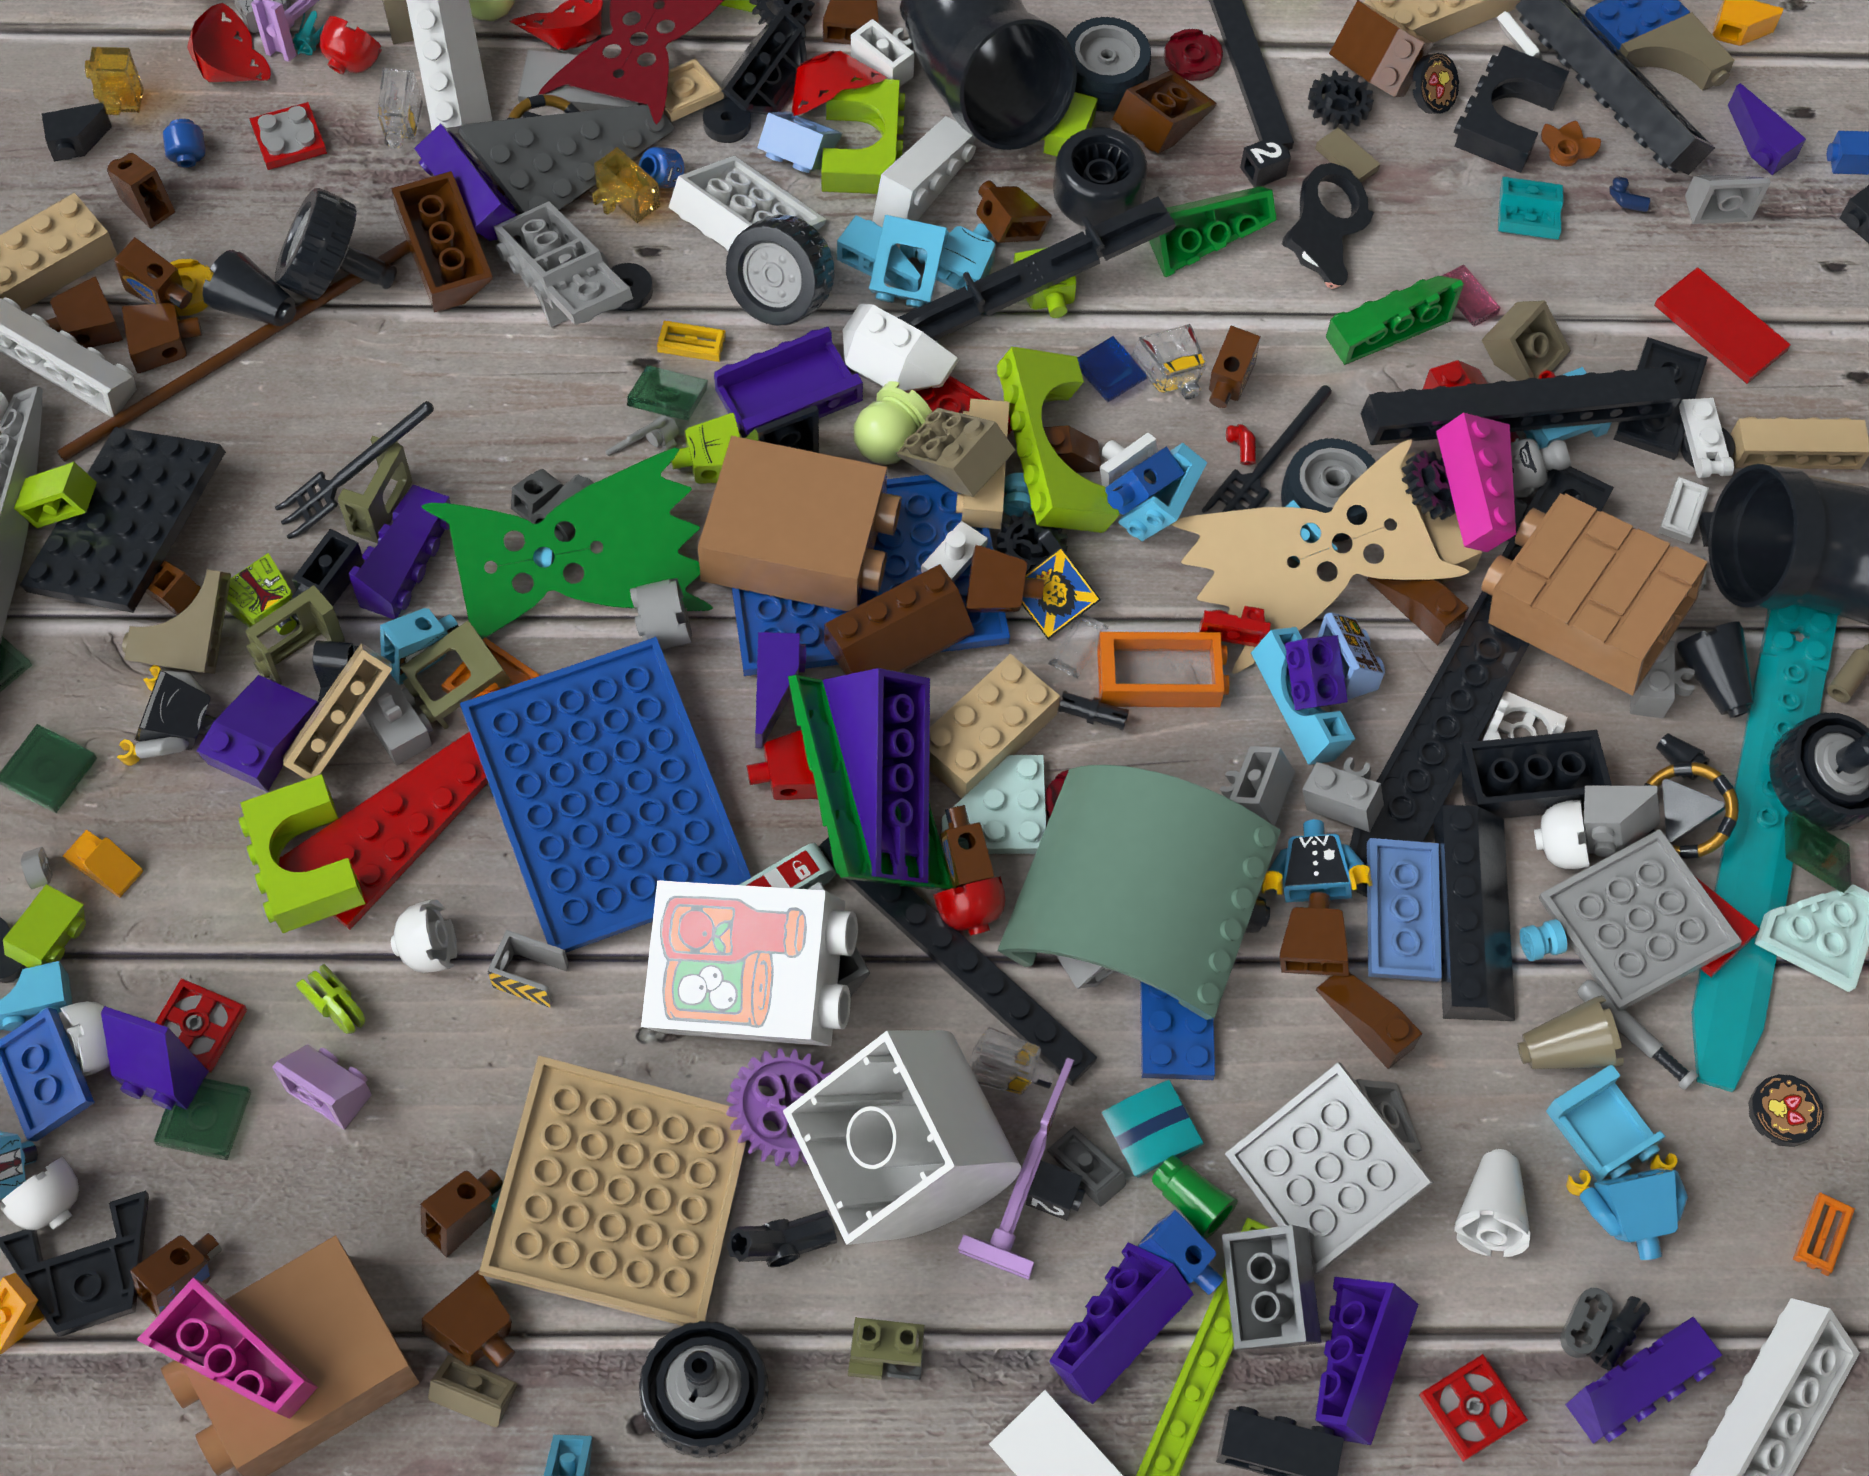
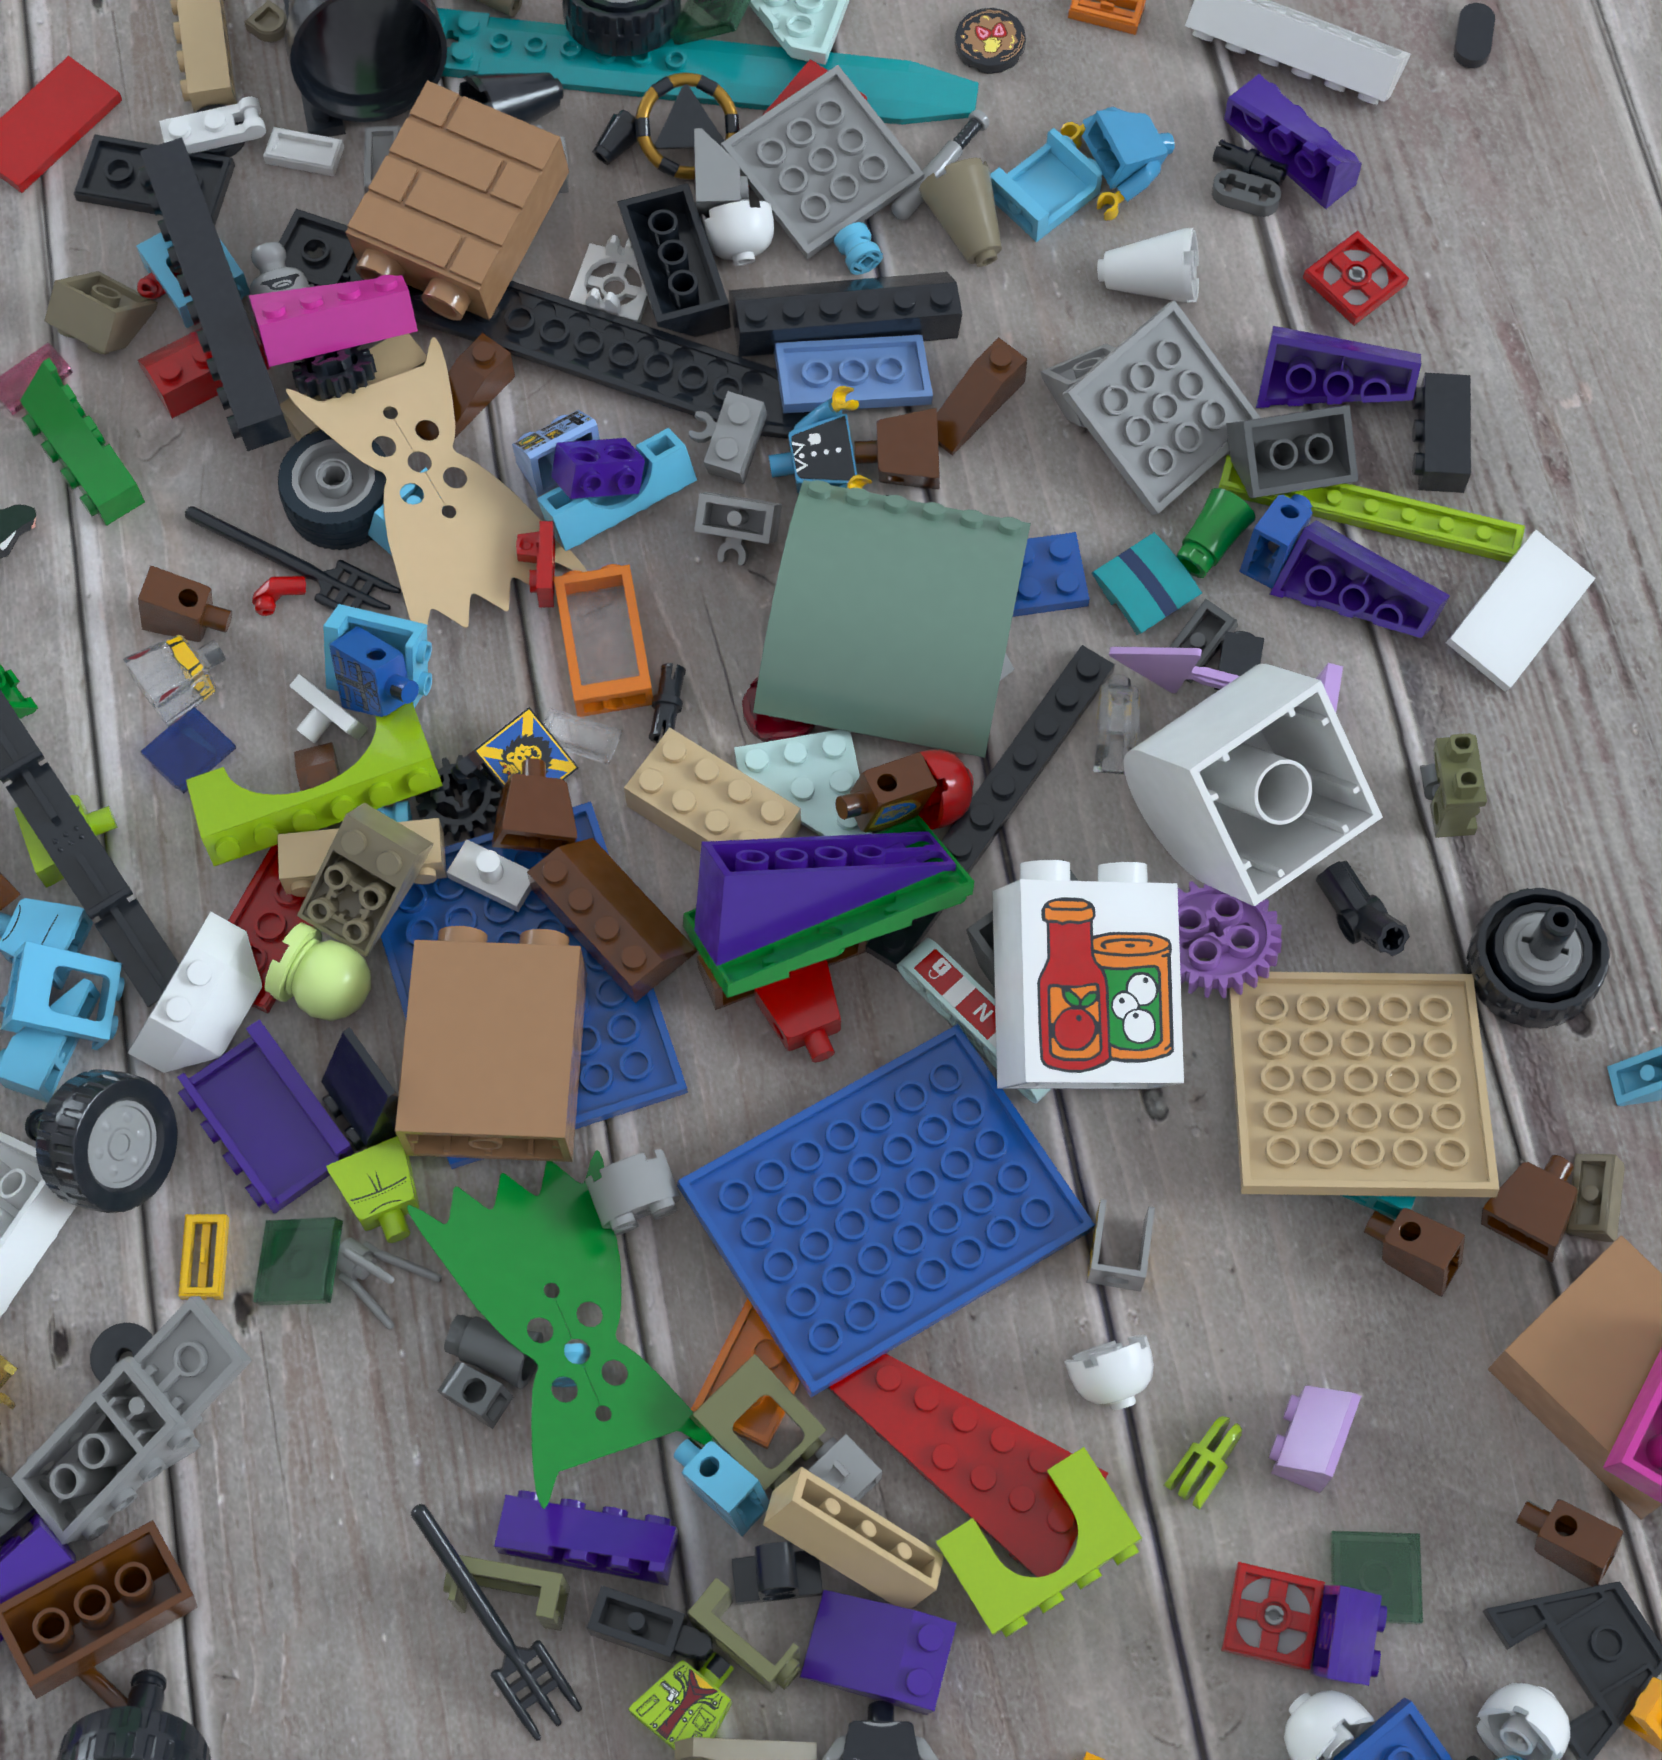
camera: 95 degrees left, 5 degrees up
dark purple slope [755,632,806,748] -> none

